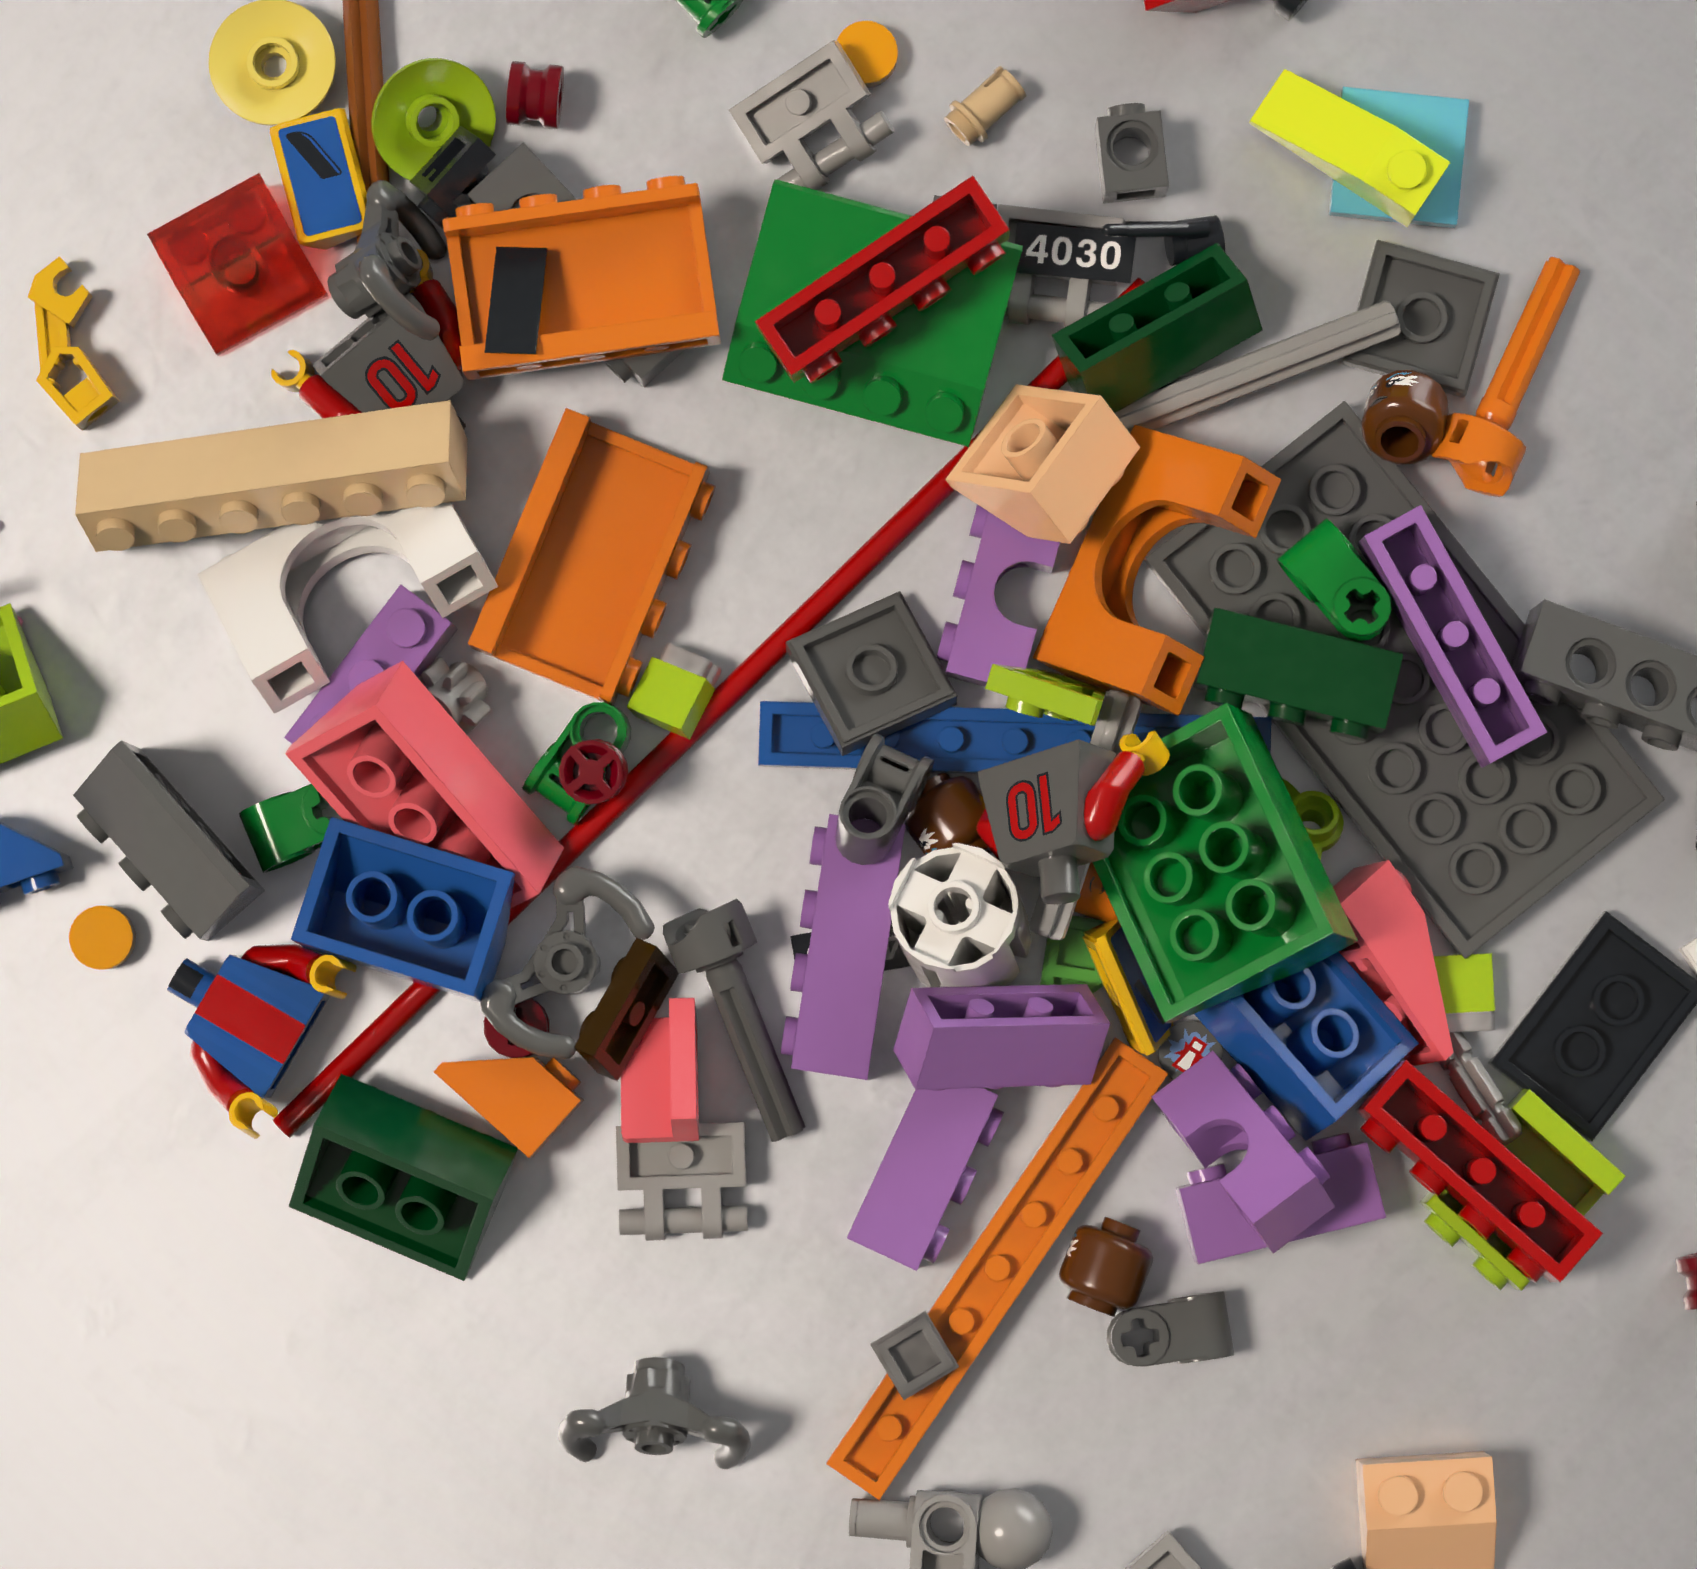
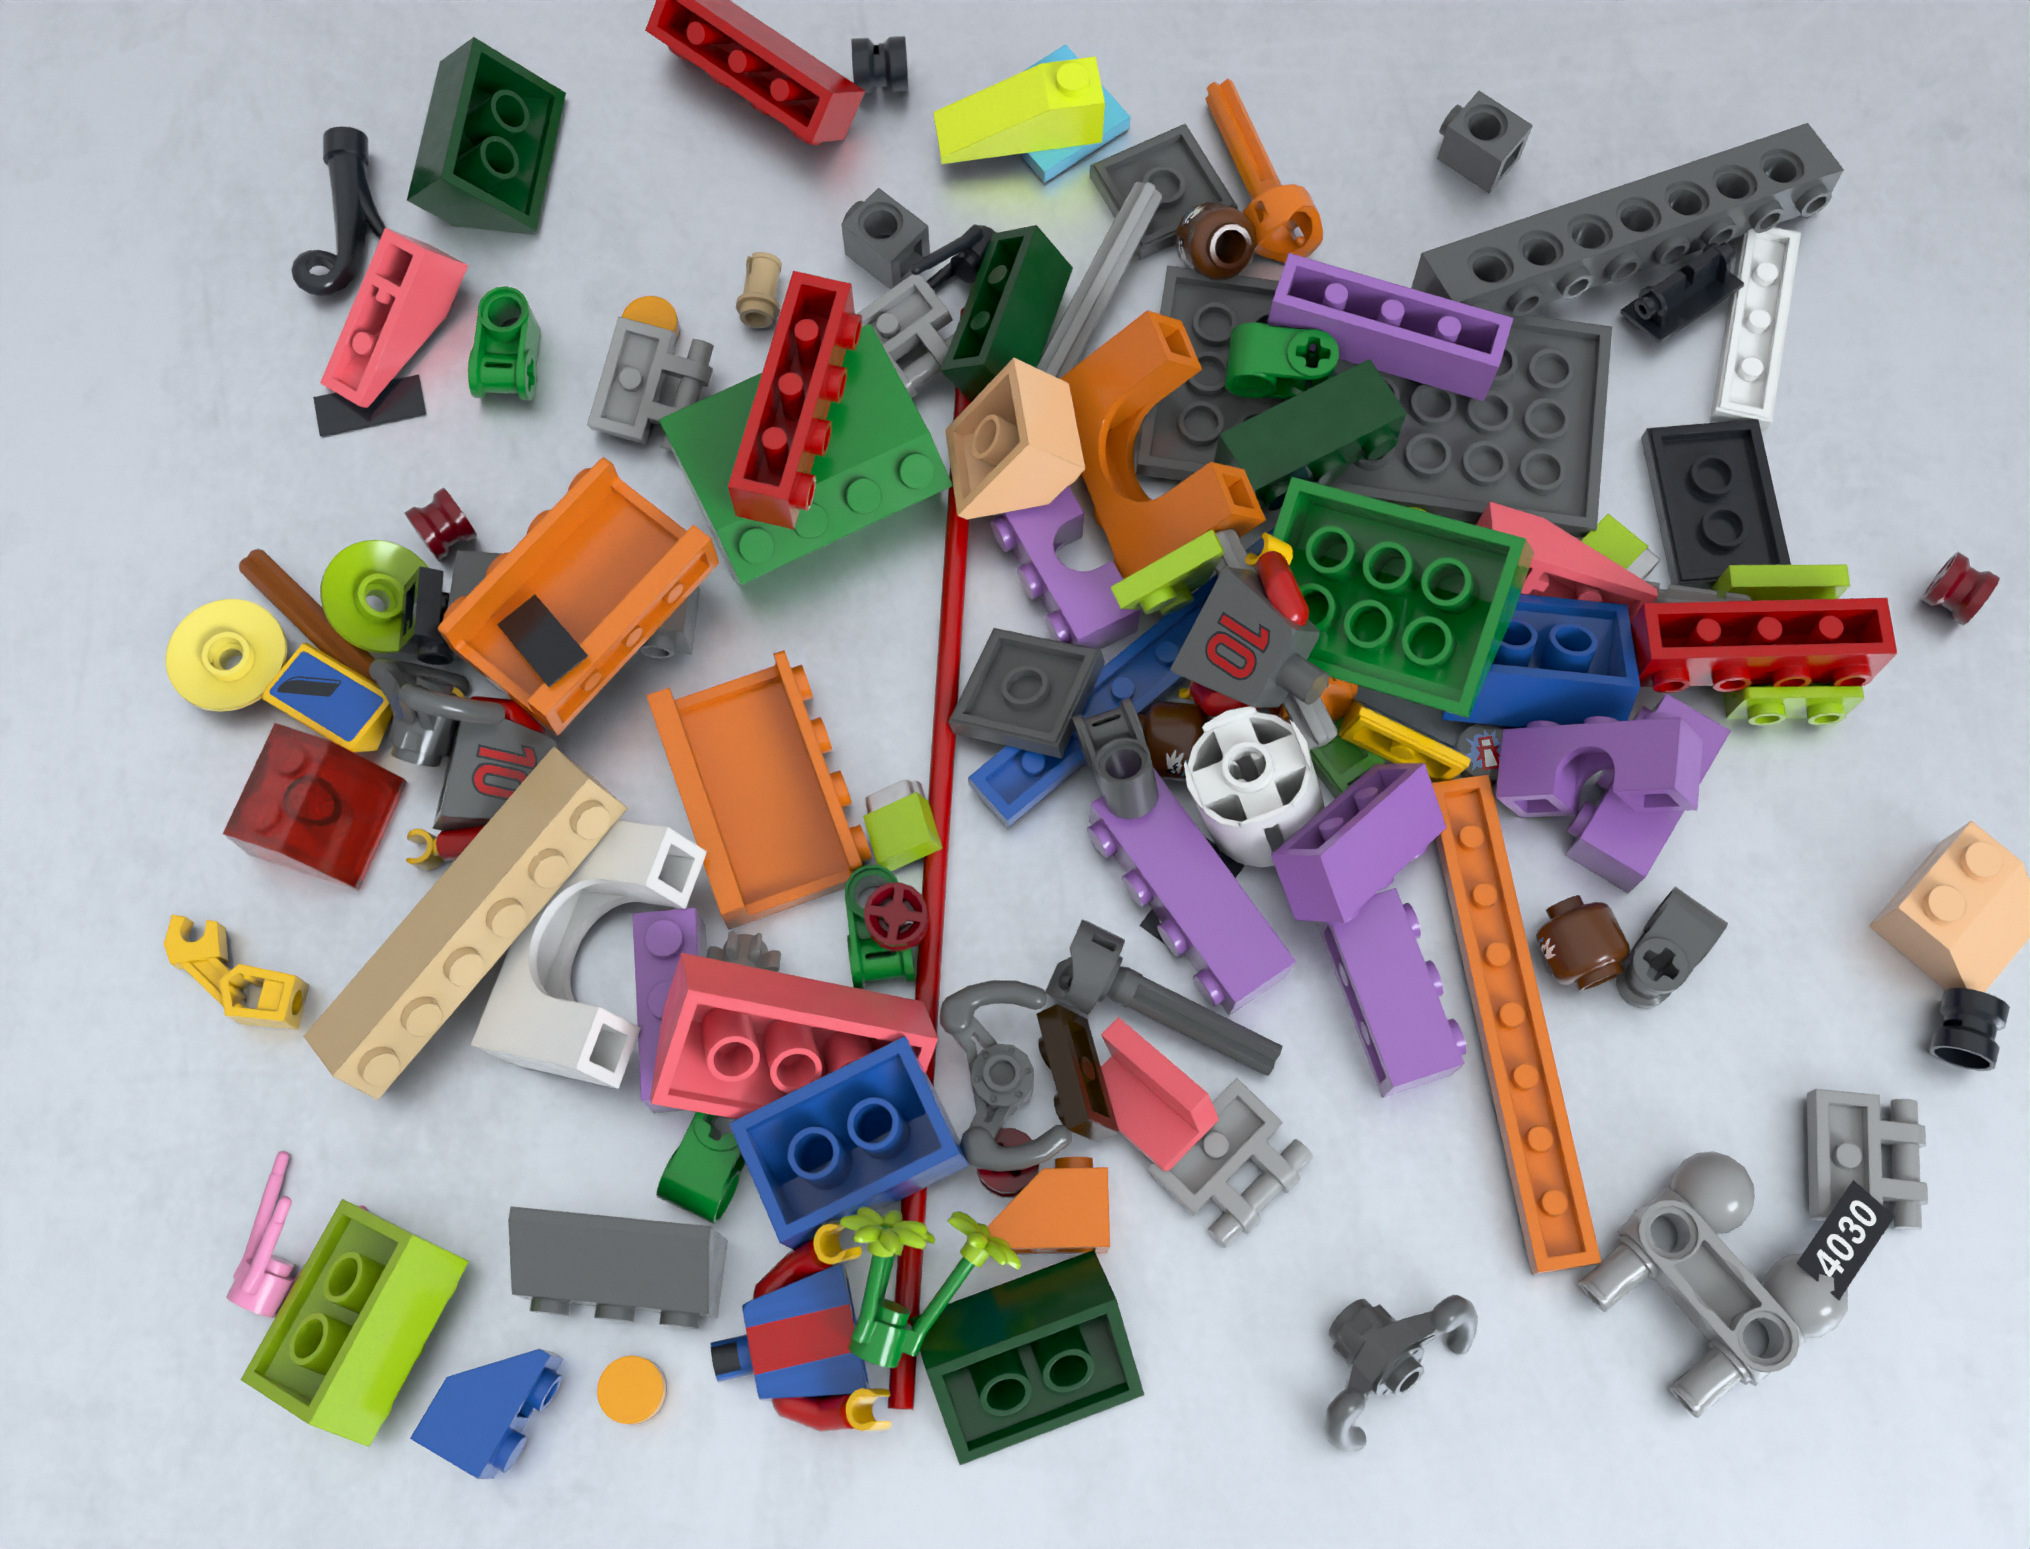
camera: 50 degrees left, 15 degrees down
flat silver tile [870,1310,959,1400] -> none
black sticker [1015,222,1136,283] -> none
none -> plant [840,1206,1021,1368]

